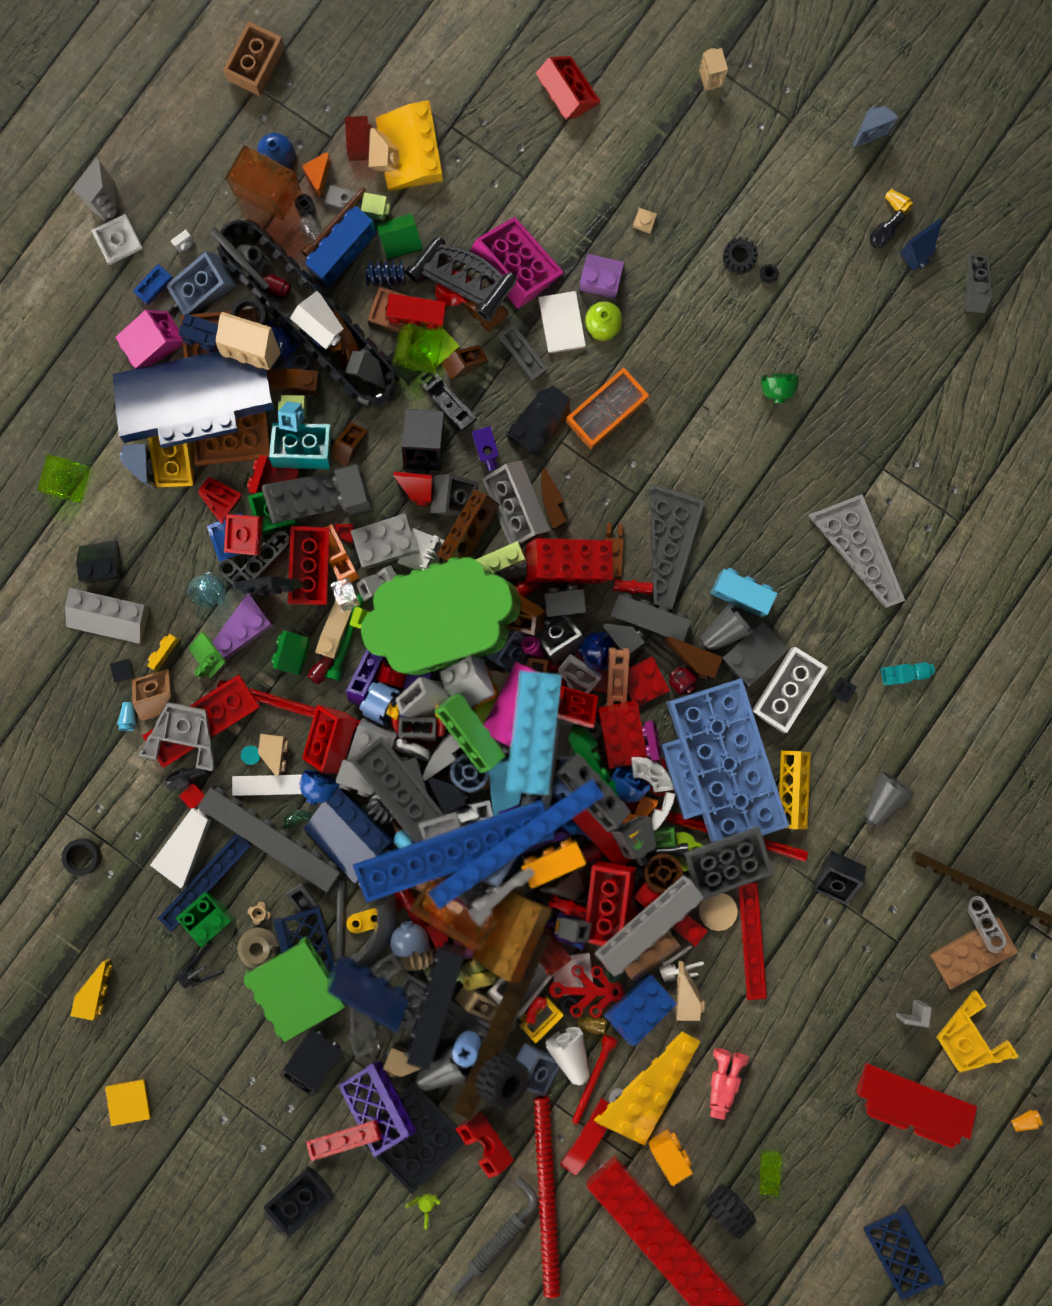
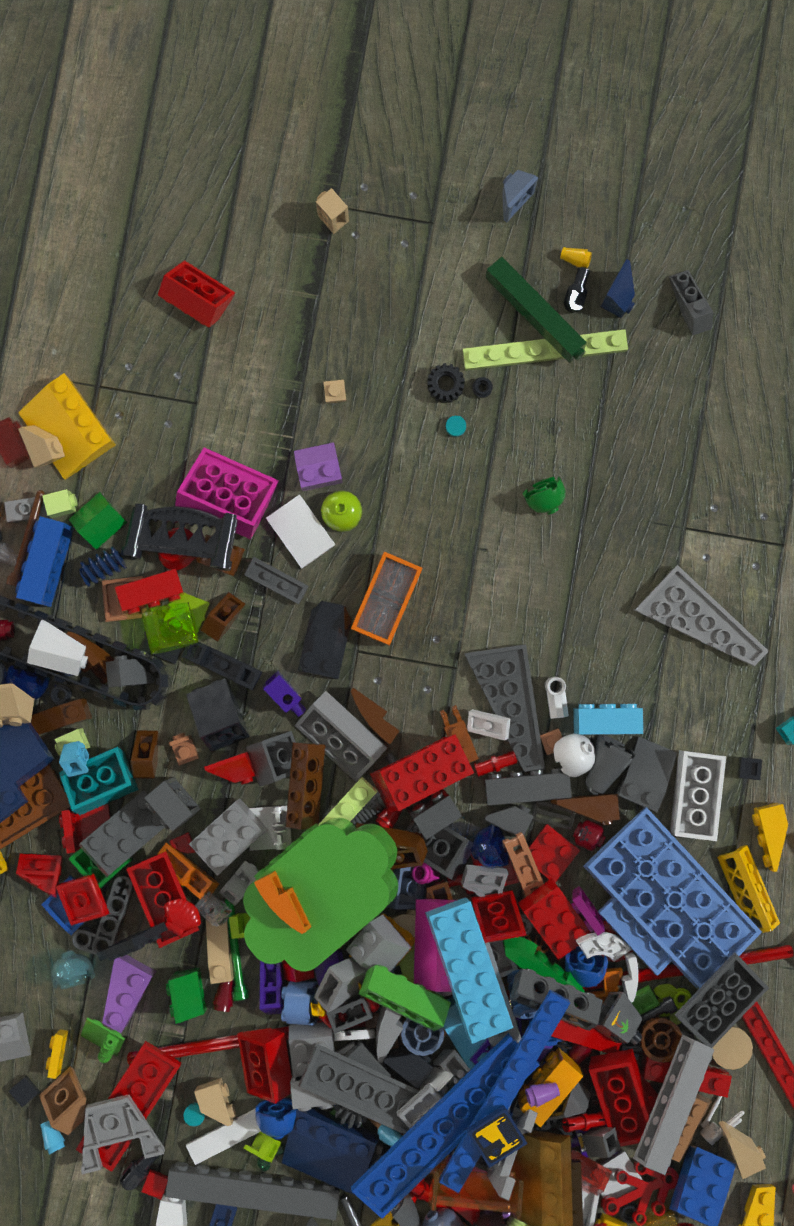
camera: 30 degrees left, 0 degrees up
none -> red animal [164,898,201,938]
none -> nougat bracket [169,733,199,766]
none -> lime panel [244,1132,281,1163]
none -> orange slope [254,871,311,934]
none -> teal tile [446,416,466,437]
none -> yellowish green plate [463,330,628,371]
none -> tile [466,1105,527,1168]
none -> white plate [467,709,510,740]
none -> dark green brick [486,257,587,363]
none -> medium lavender cone [525,1082,560,1108]
none -> nougat plate [540,728,562,755]
none -> white piece [545,677,569,719]
none -> white cylinder [553,733,596,777]
none -> yellow slope [752,803,788,872]

